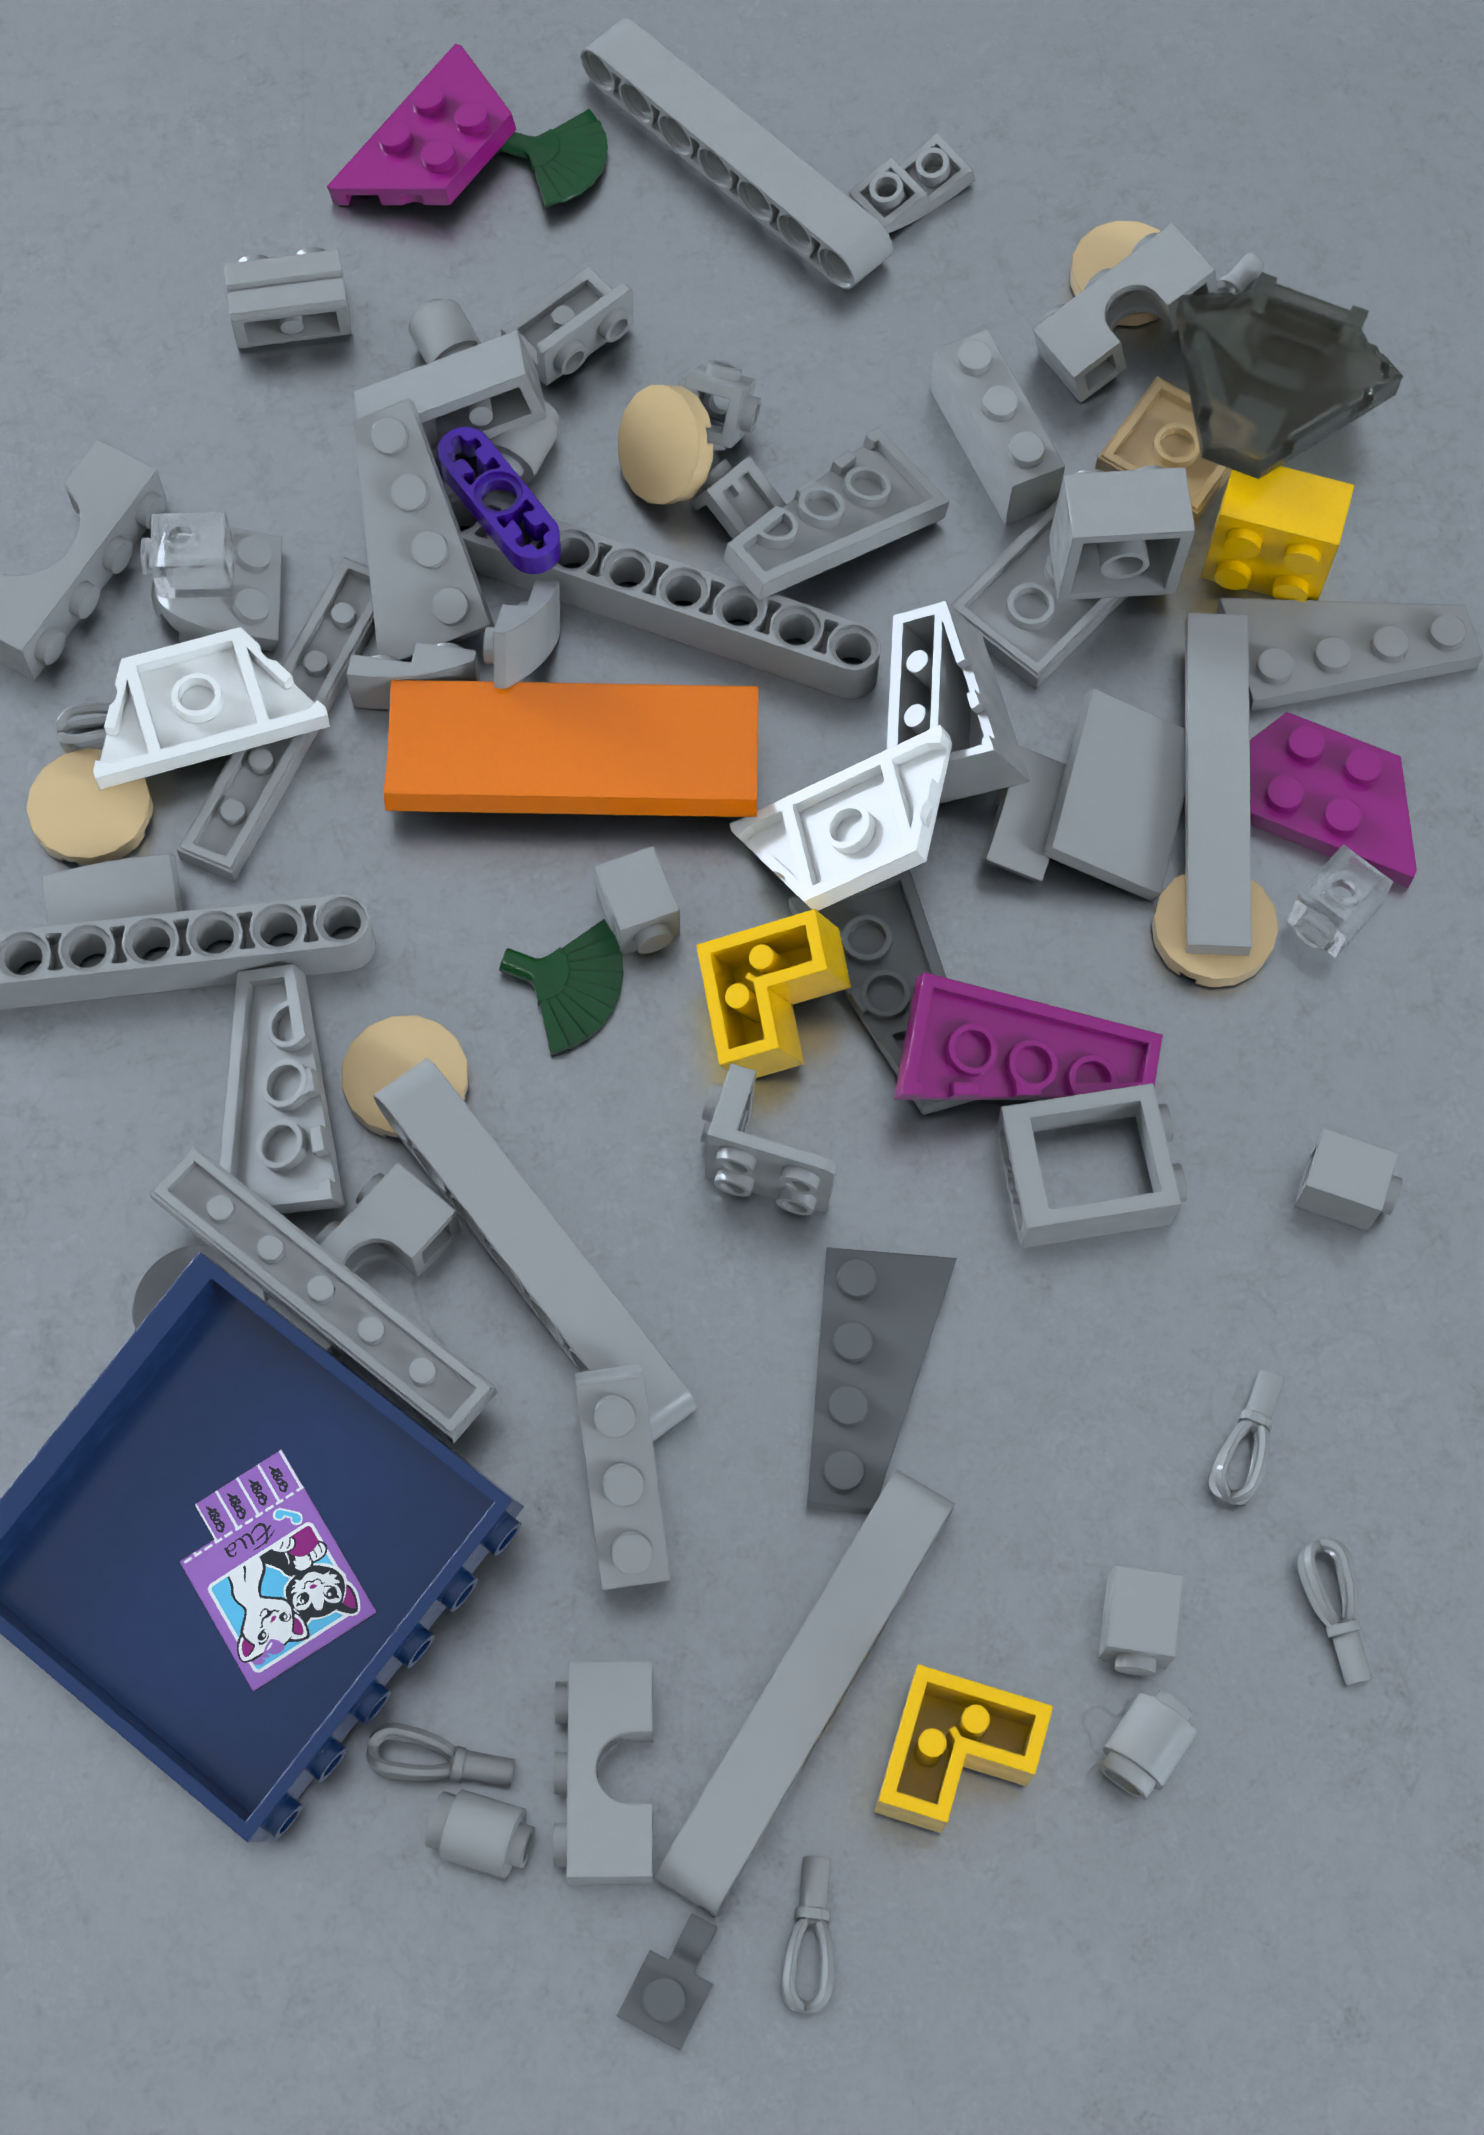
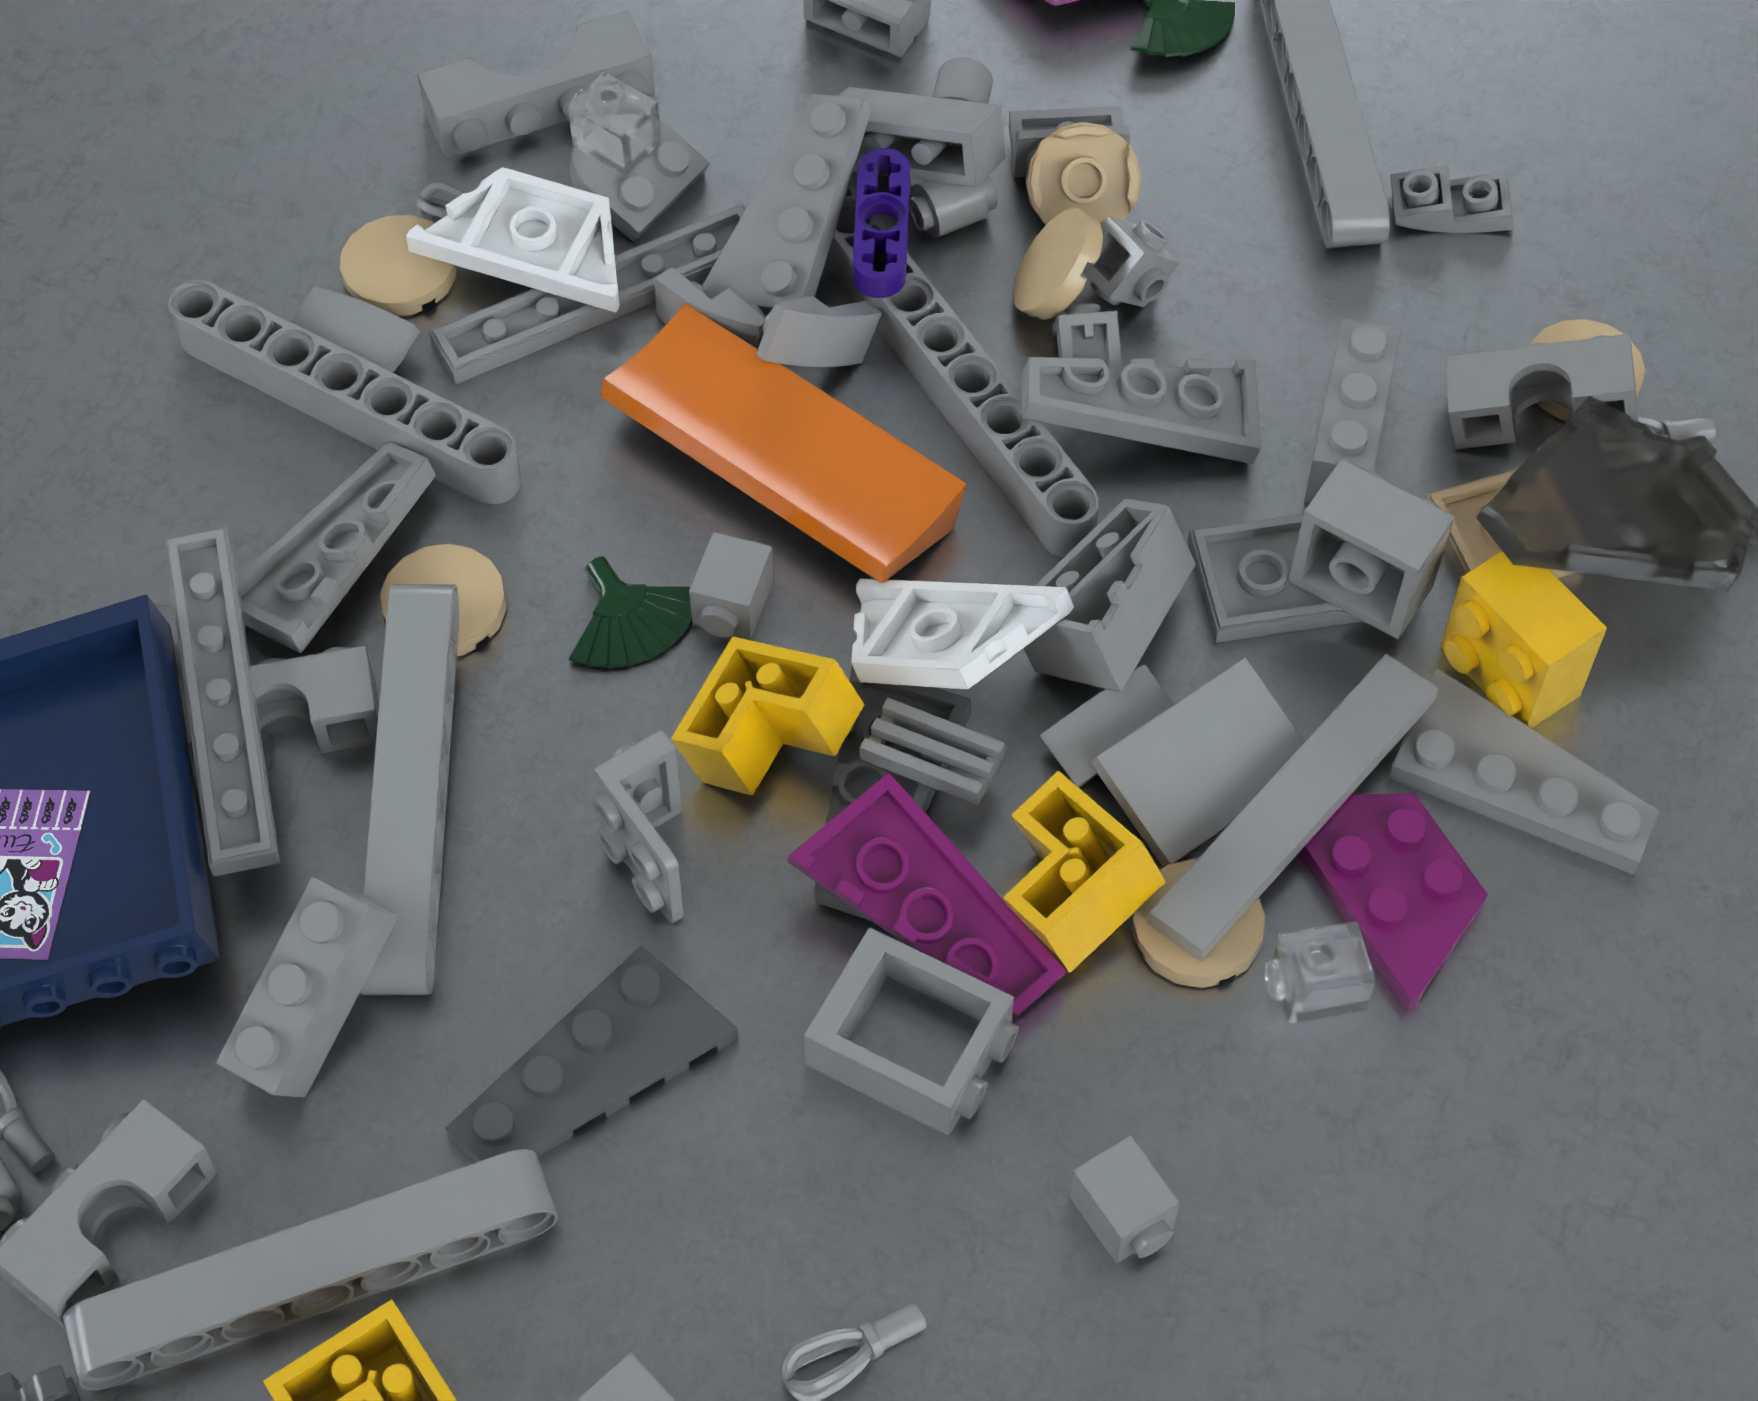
camera: 40 degrees right, 10 degrees down
none -> light grey tile [859,698,1005,805]
none -> yellow brick [1003,770,1166,973]
none -> tan tile [1025,122,1142,225]

